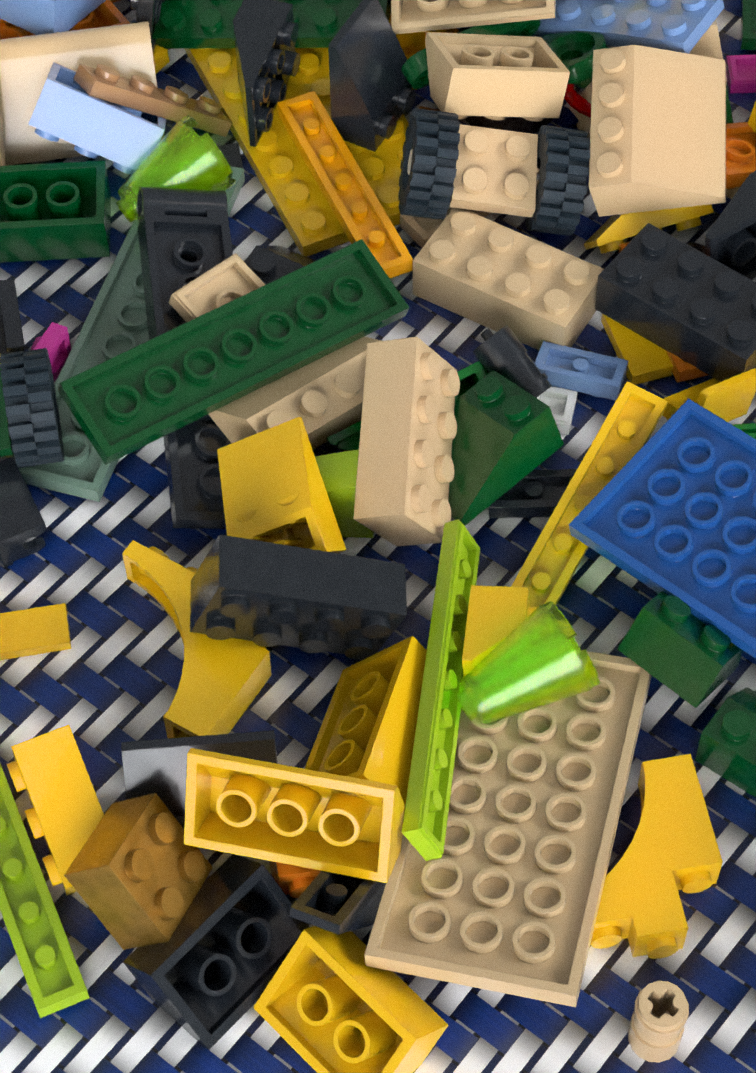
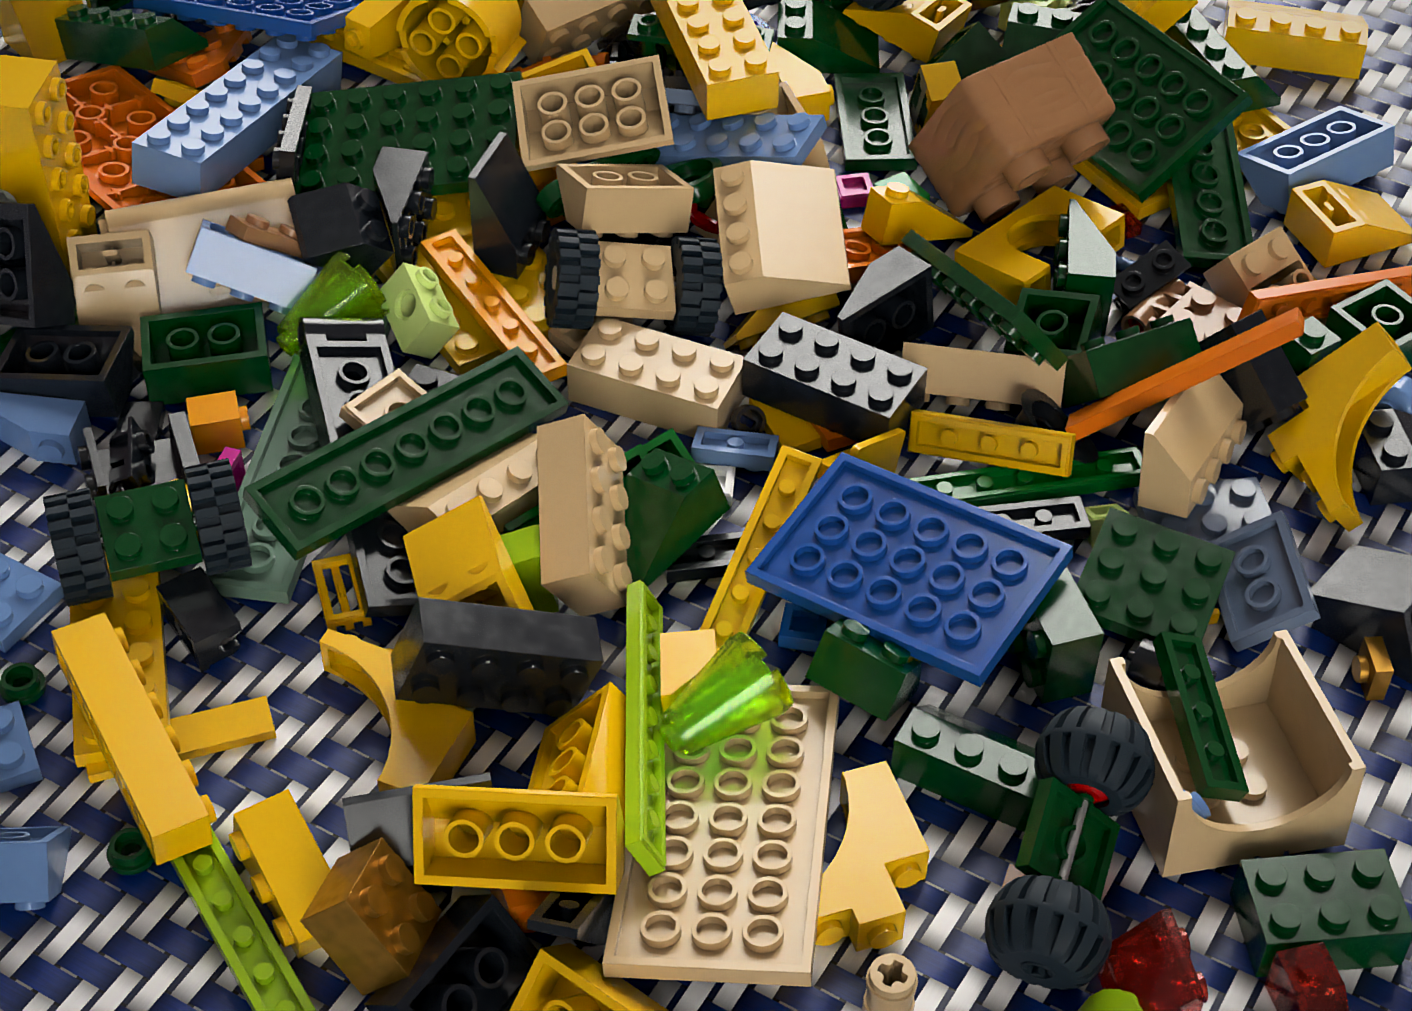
camera: 10 degrees left, 10 degrees down
black piece [473,325,552,398] -> none
none -> light orange brick [186,390,251,455]
none -> black slope [287,182,394,280]
none -> yellow tile [311,553,372,631]
none -> yellowish green brick [376,262,460,359]
none -> black hinge [730,404,766,433]
none -> blue plate [778,602,829,652]

